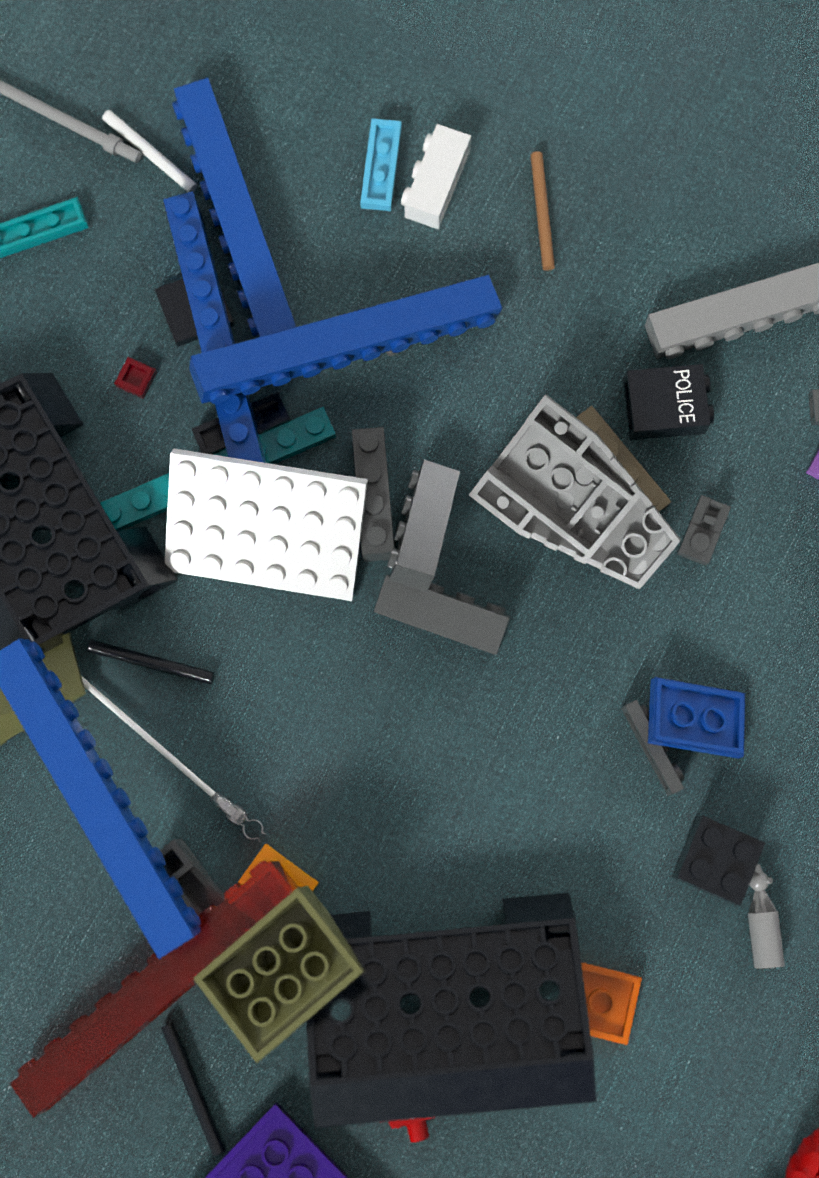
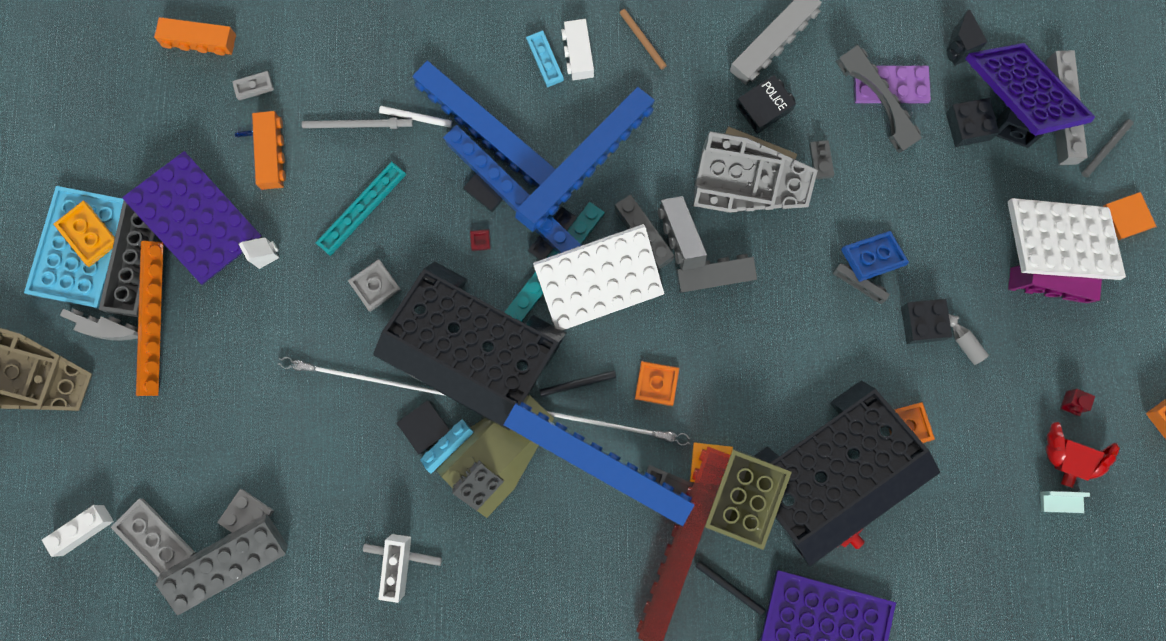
camera: 30 degrees left, 0 degrees up
none -> orange tile [635,361,679,406]

